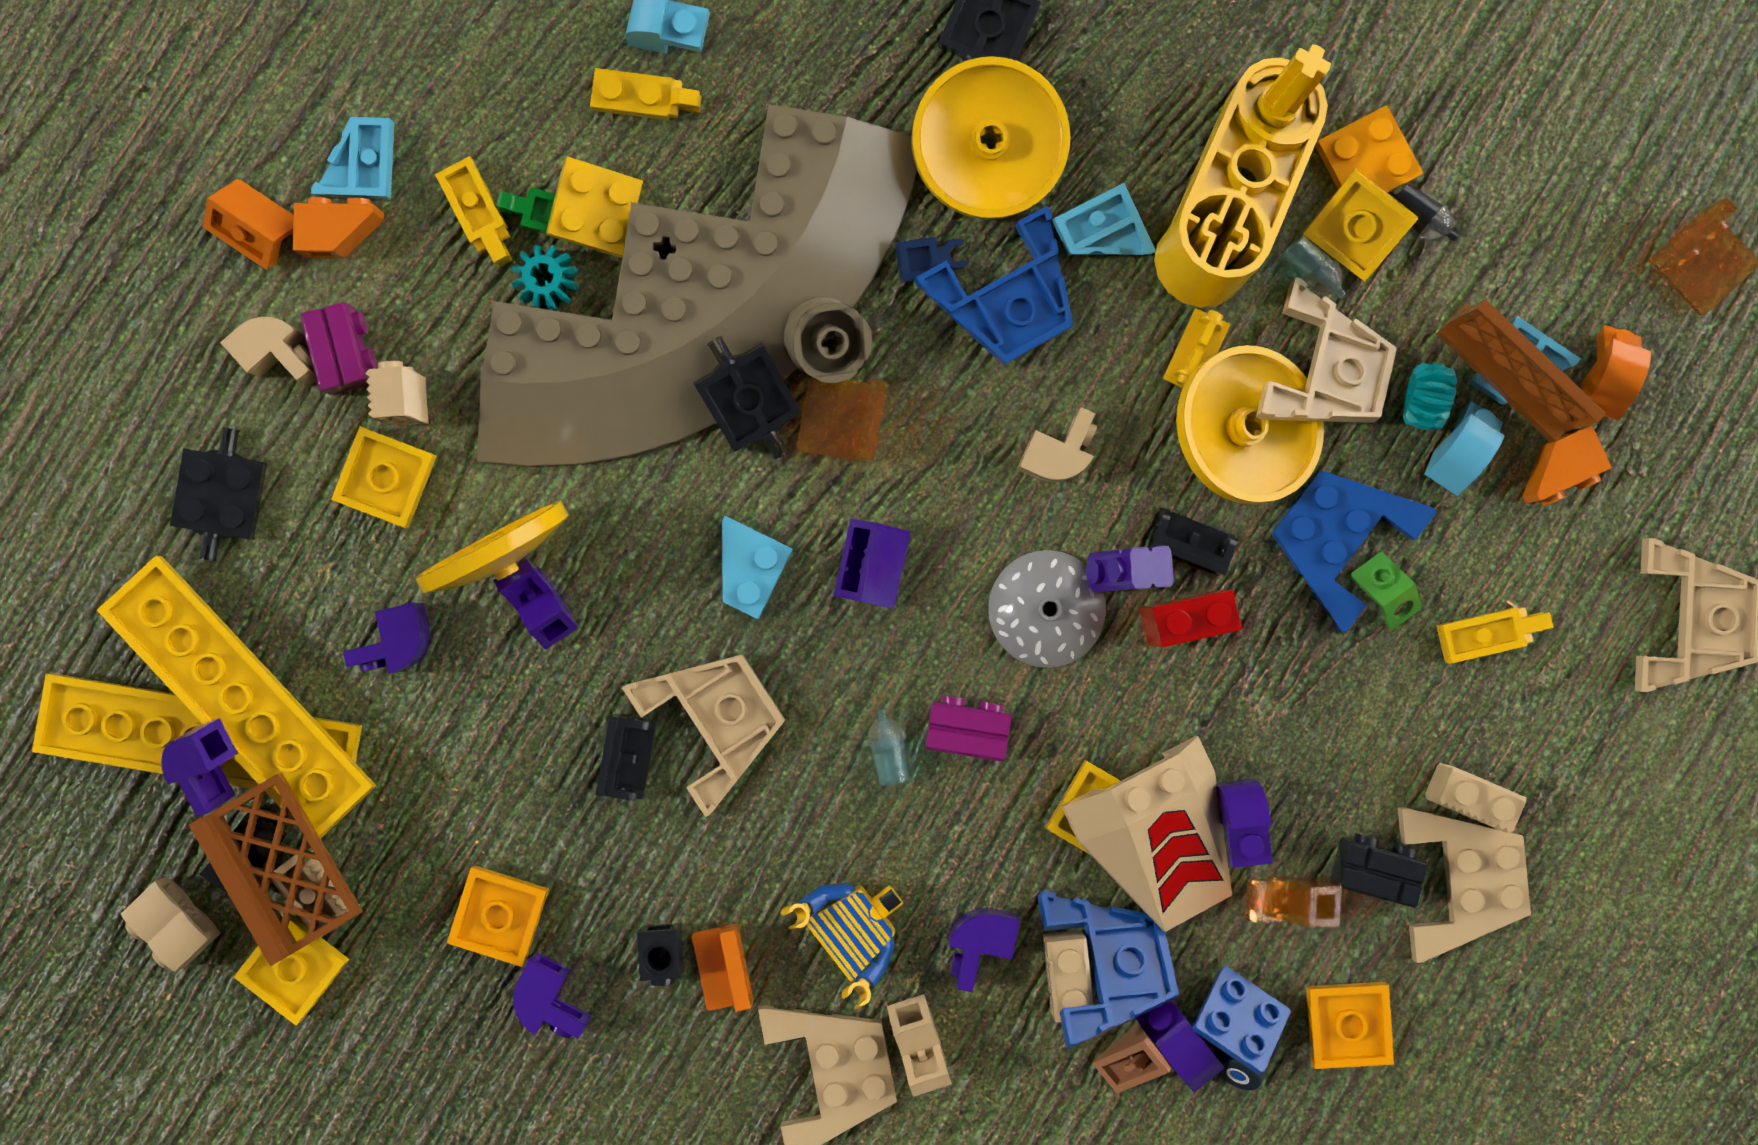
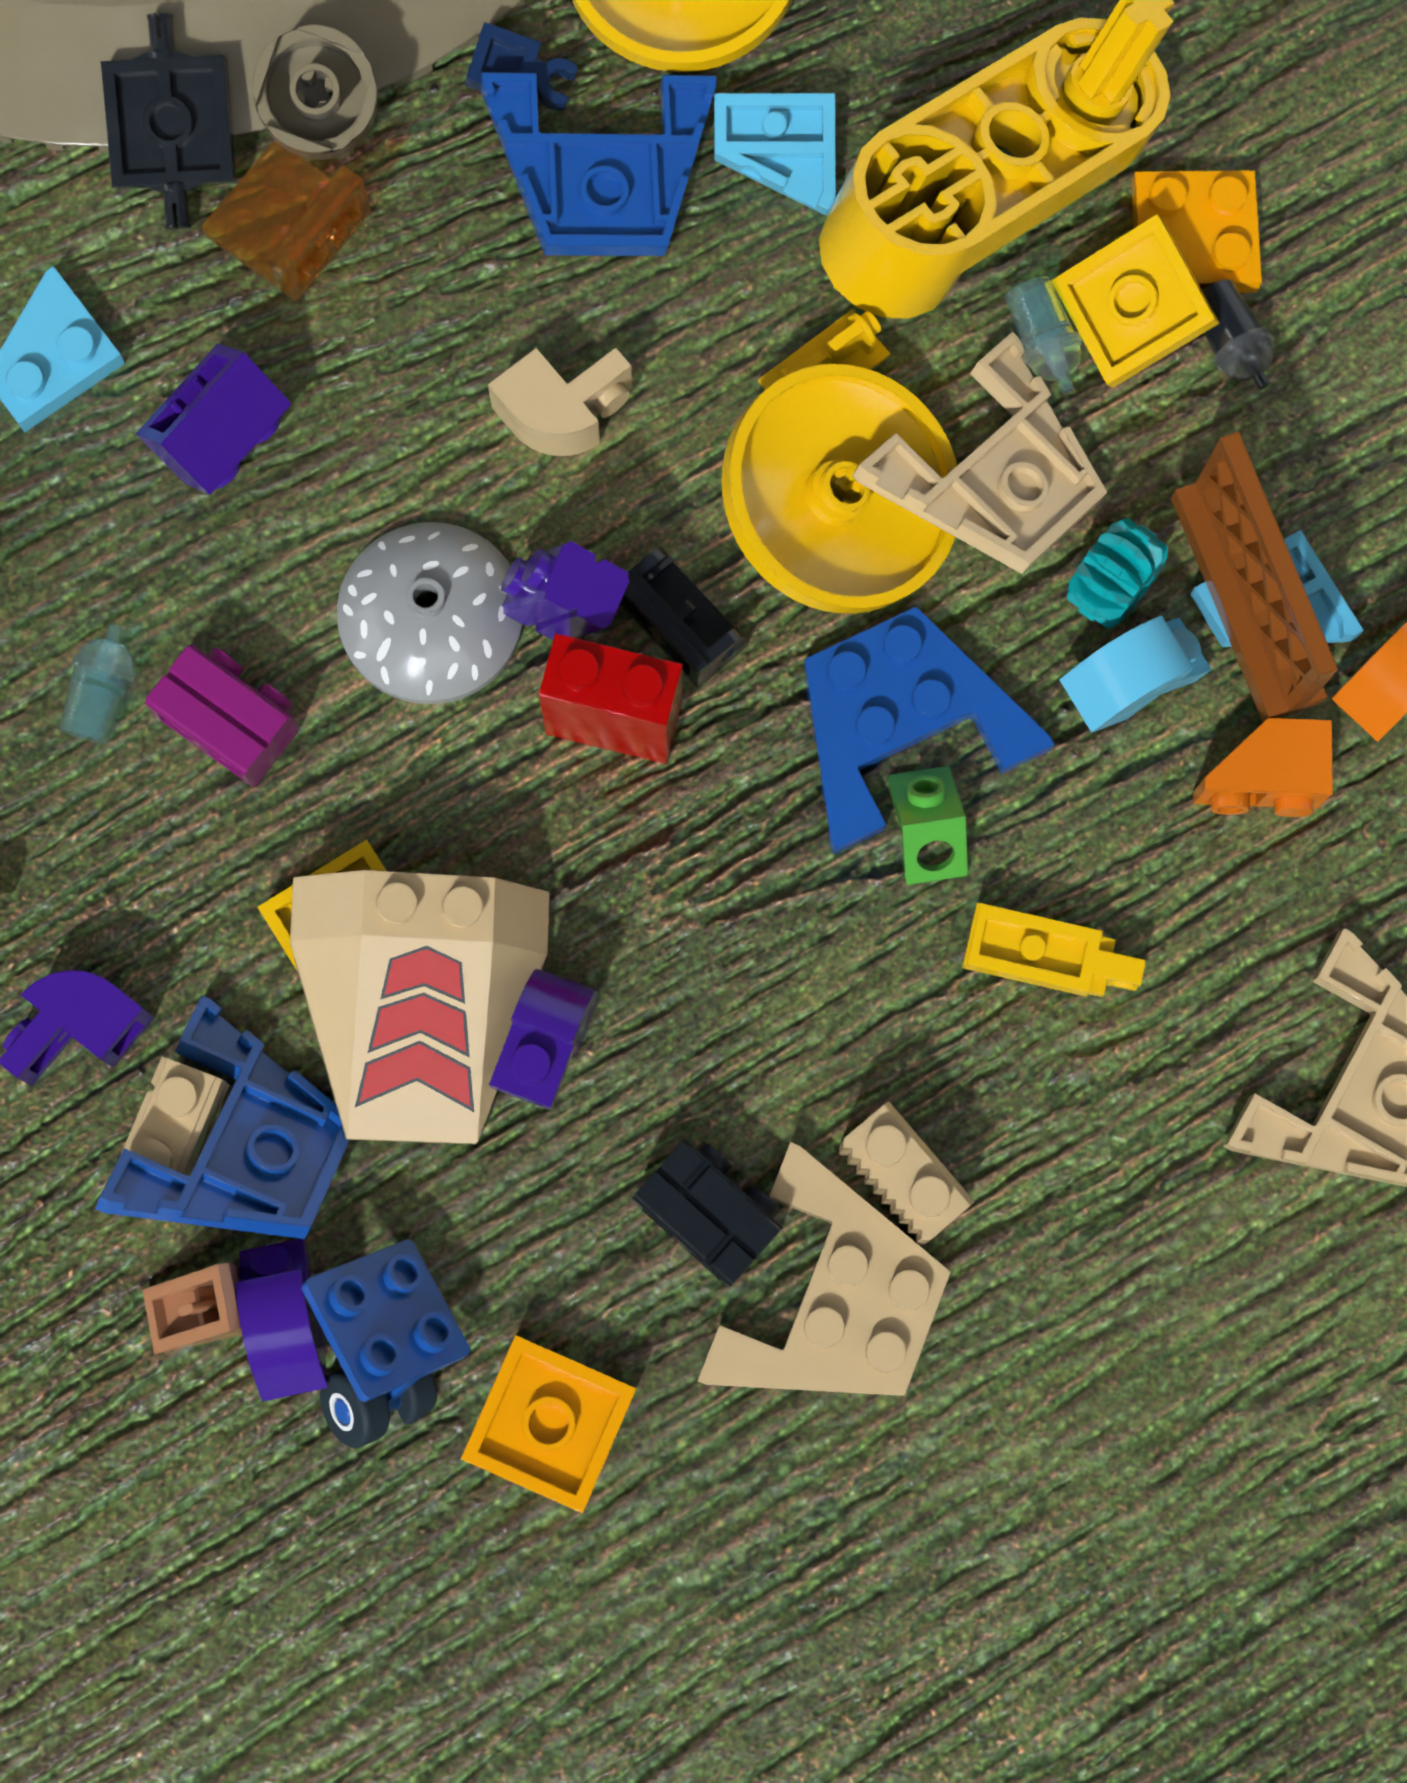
camera: 30 degrees right, 10 degrees down
clear orange brick [1246,876,1342,928] -> none

